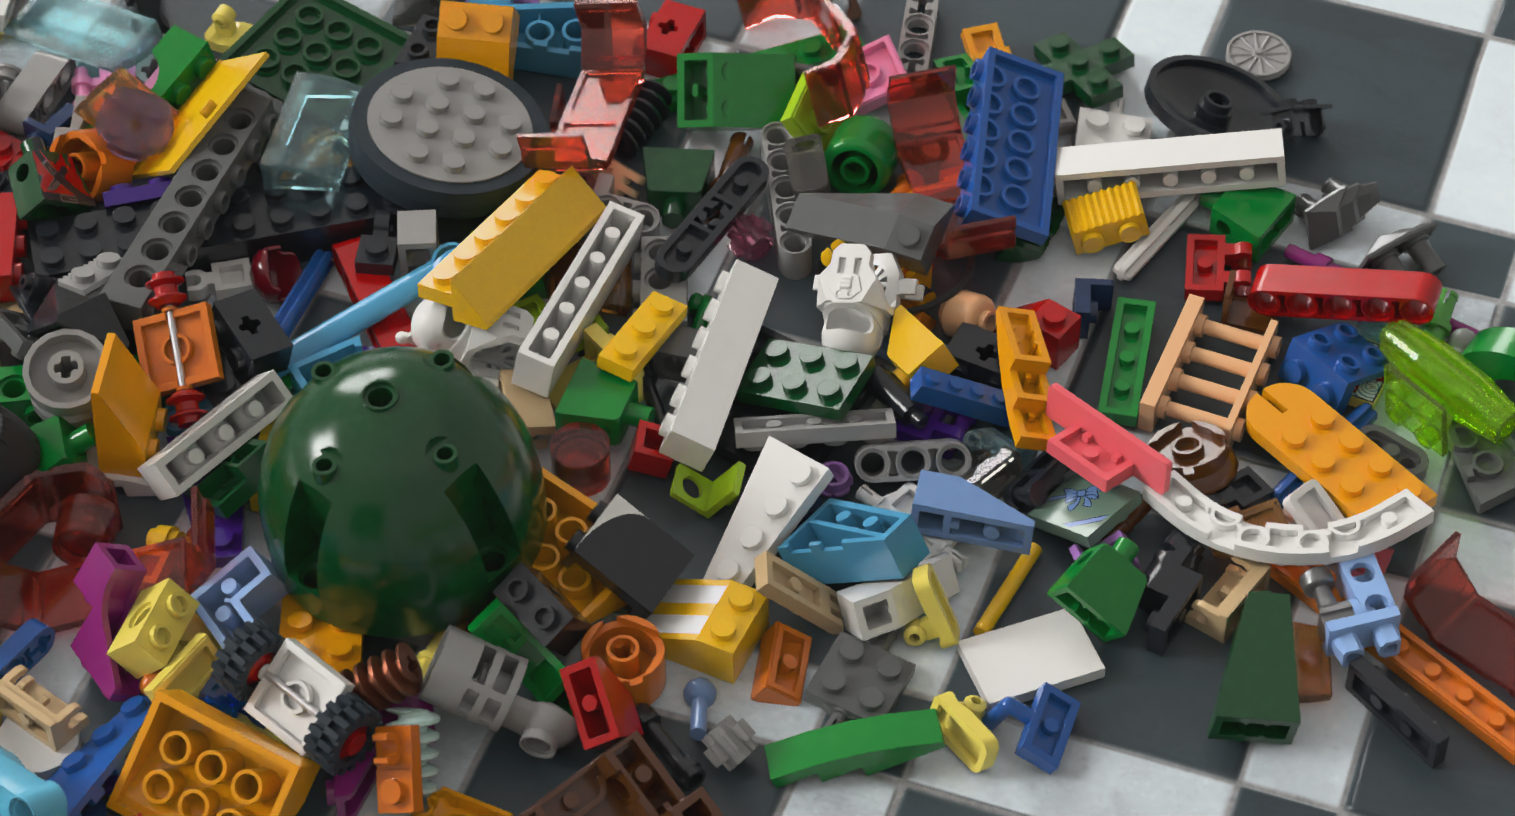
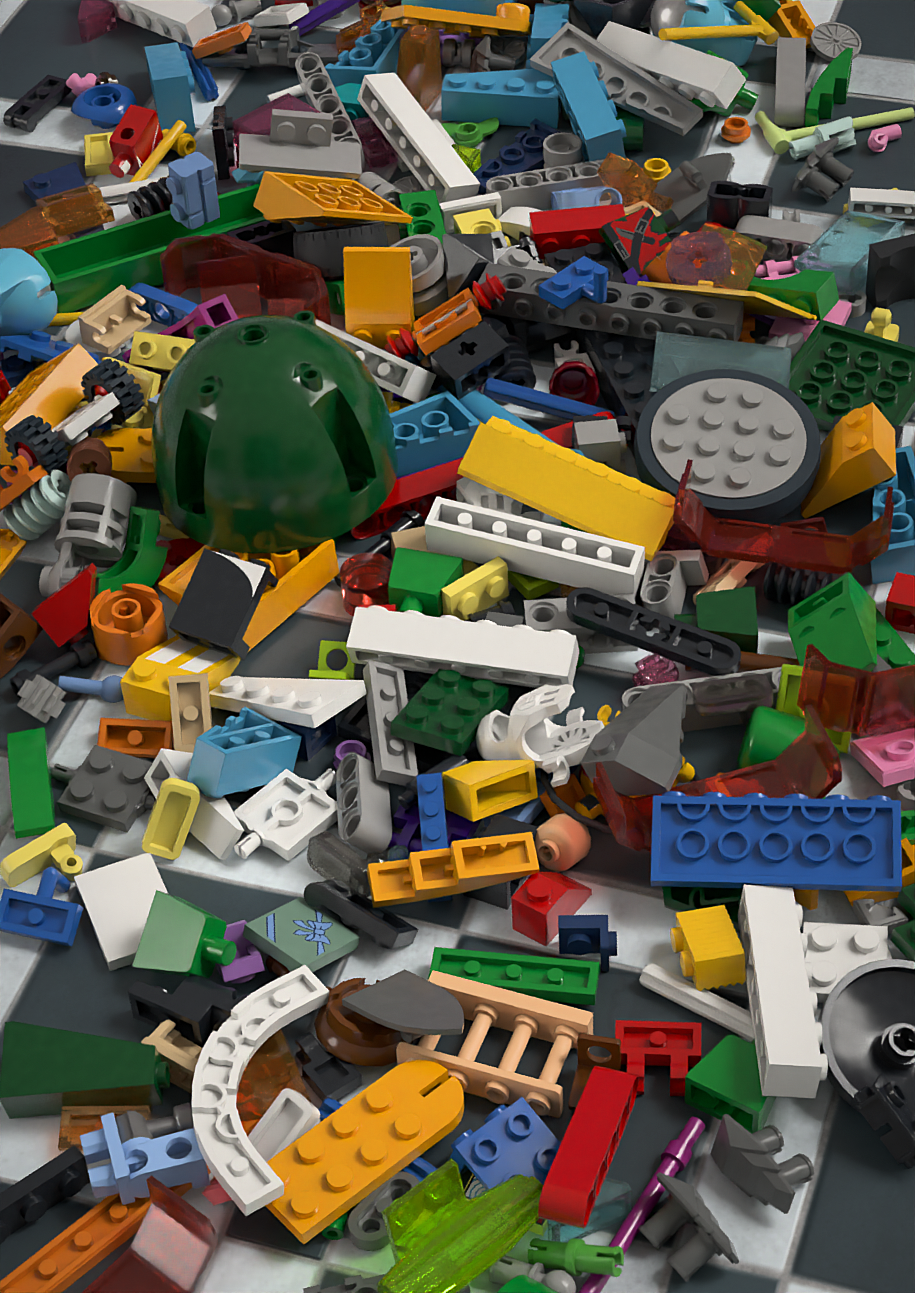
camera: 90 degrees right, 5 degrees down
black brick [493,561,592,657] -> none
yellow plate [596,291,688,382] -> none
medium blue slope [911,469,1035,555] -> none
yellow bar [973,542,1042,635] -> none
coral bracket [1046,383,1172,495] -> none
none -> dark grey shield [342,969,464,1043]
none -> blue plate [538,256,608,309]

